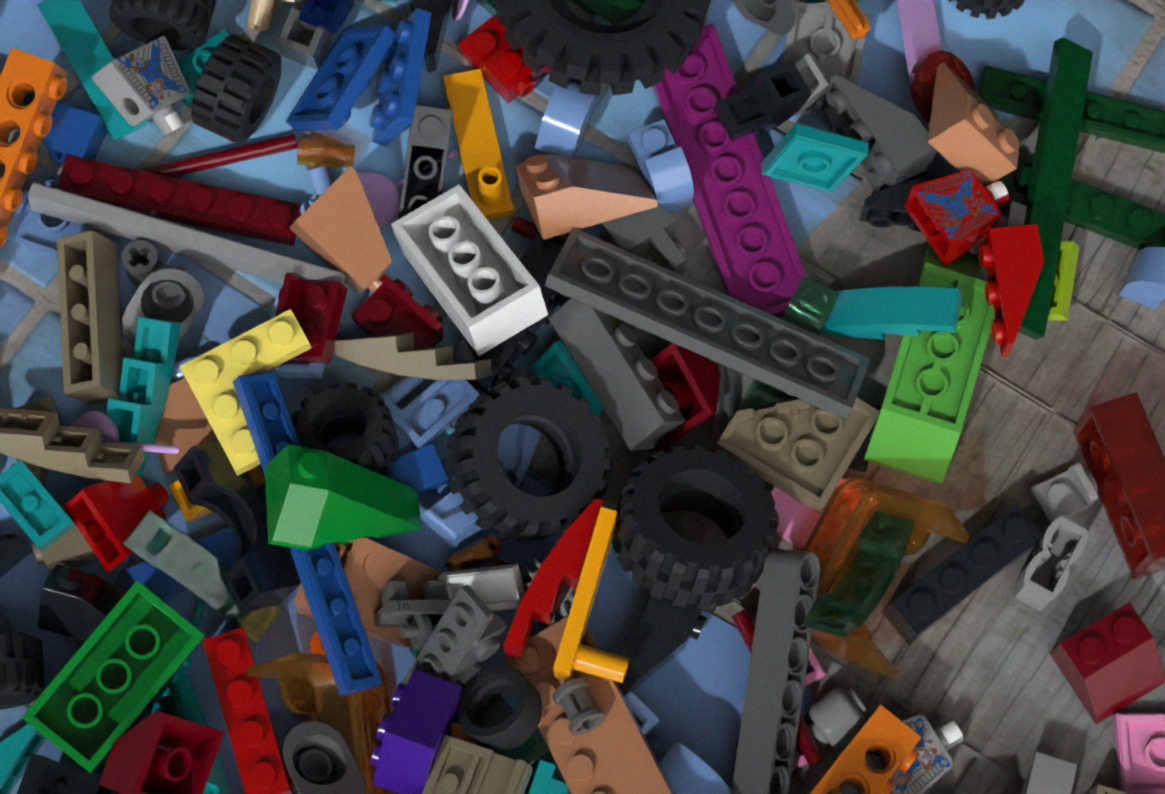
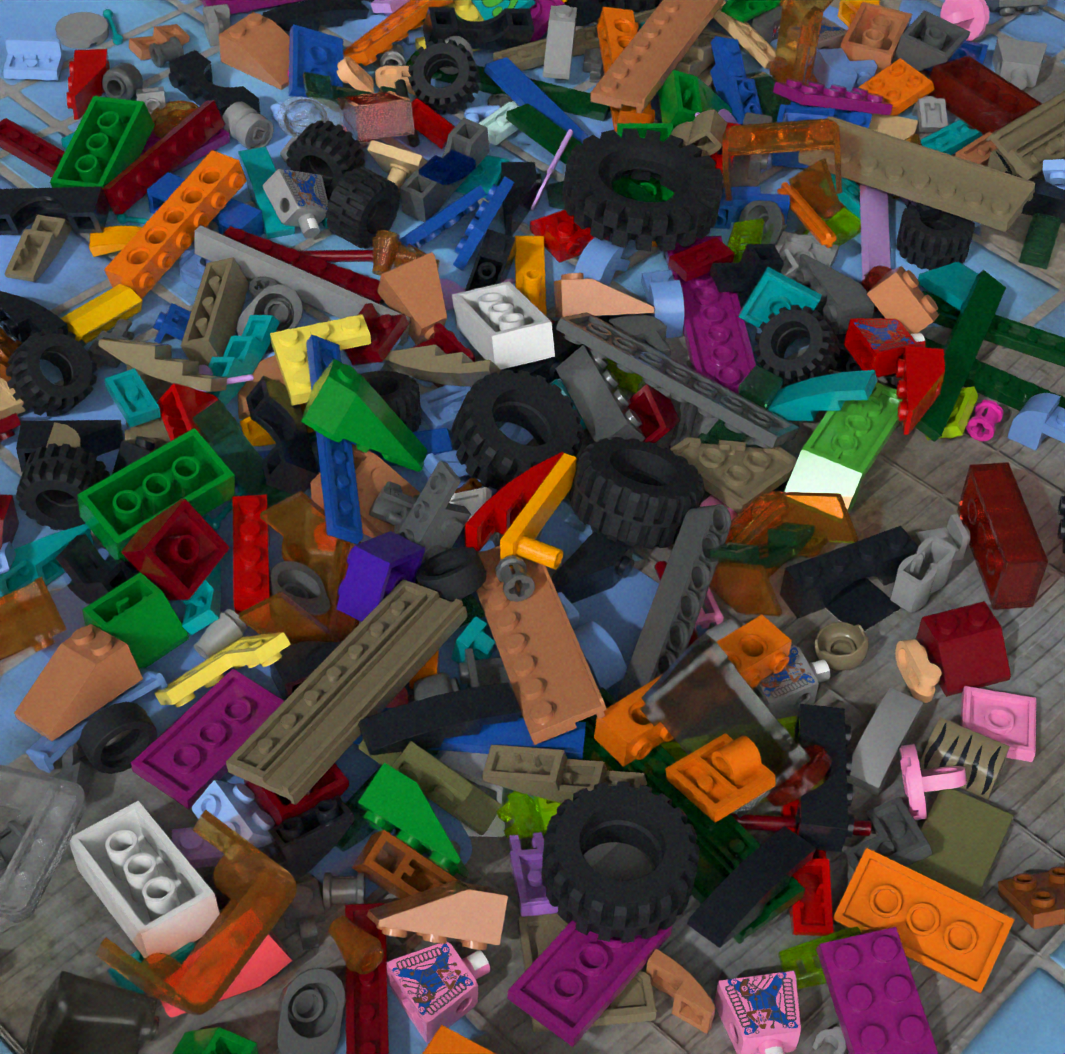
camera: 15 degrees right, 25 degrees down
none -> blue bracket [153,303,191,343]
none -> clear orange cone [372,230,401,276]
none -> dark red plate [668,237,735,282]
none -> clear neon green slope [727,218,764,263]
none -> black tyre [754,305,840,388]
none -> dark tan hair [814,622,869,671]
none -> black sticker [826,577,900,631]
none -> light nougat plate [895,639,942,703]
none -> teal tile [918,262,978,310]
none -> dark pink bush [966,400,1004,441]

